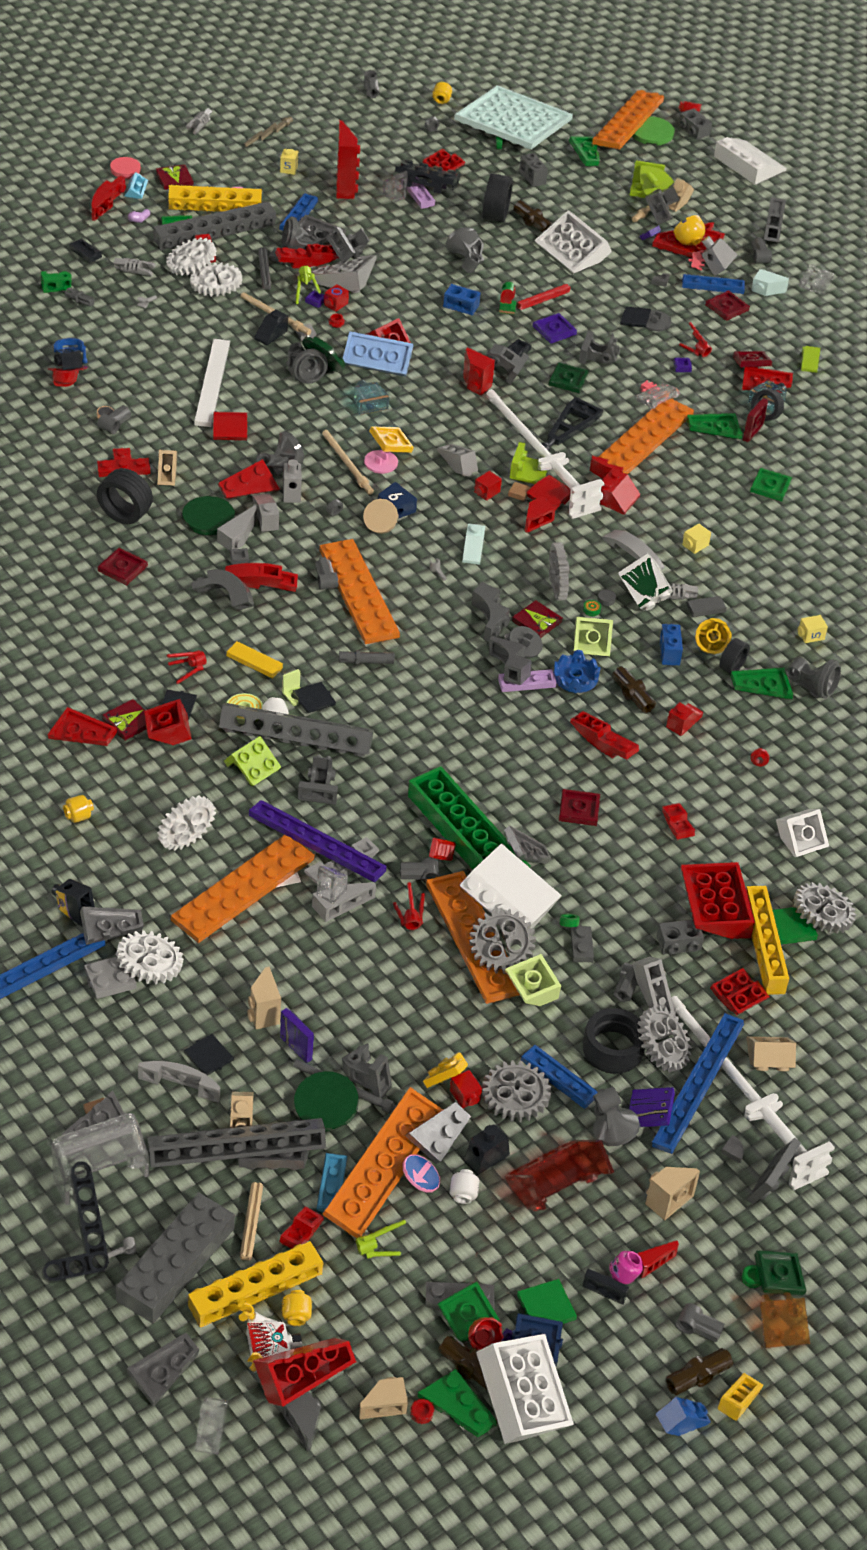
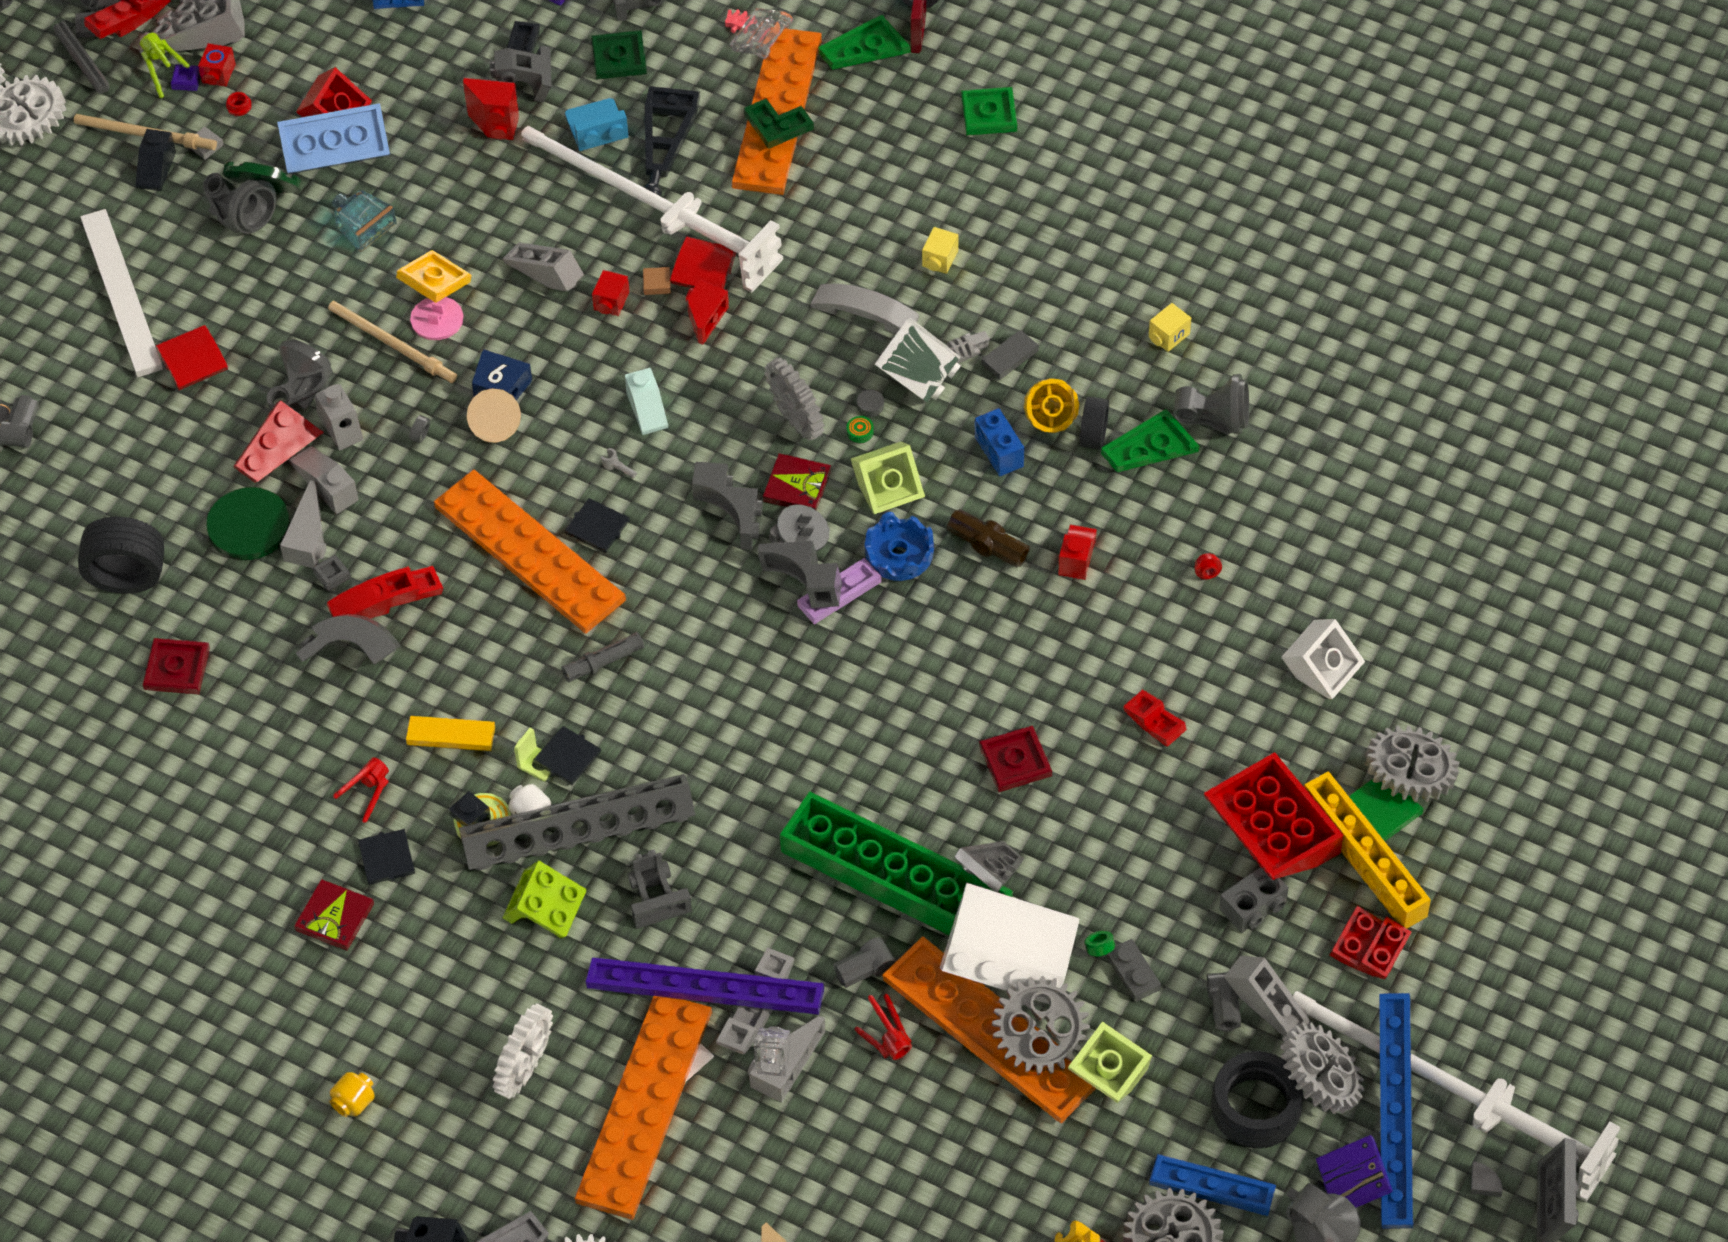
camera: 20 degrees left, 10 degrees up
red wing [47,707,117,746] -> none
red plate [97,448,151,477] -> none
red slope [144,699,192,745] -> none
tan slope [158,450,177,486] -> none
dark grey piece [315,557,338,590] -> none
red slope [429,838,456,861] -> none
lime bracket [510,442,548,484] -> none
red slope [570,711,639,760] -> none
red slope [590,456,624,479] -> none
red slope [600,468,640,515] -> none
tan slope [747,1036,796,1071] -> none
none -> black plate [449,791,490,827]
none -> dark azure bracket [565,98,629,151]
none -> black piece [565,498,630,553]
none -> dark green plate [744,98,814,149]

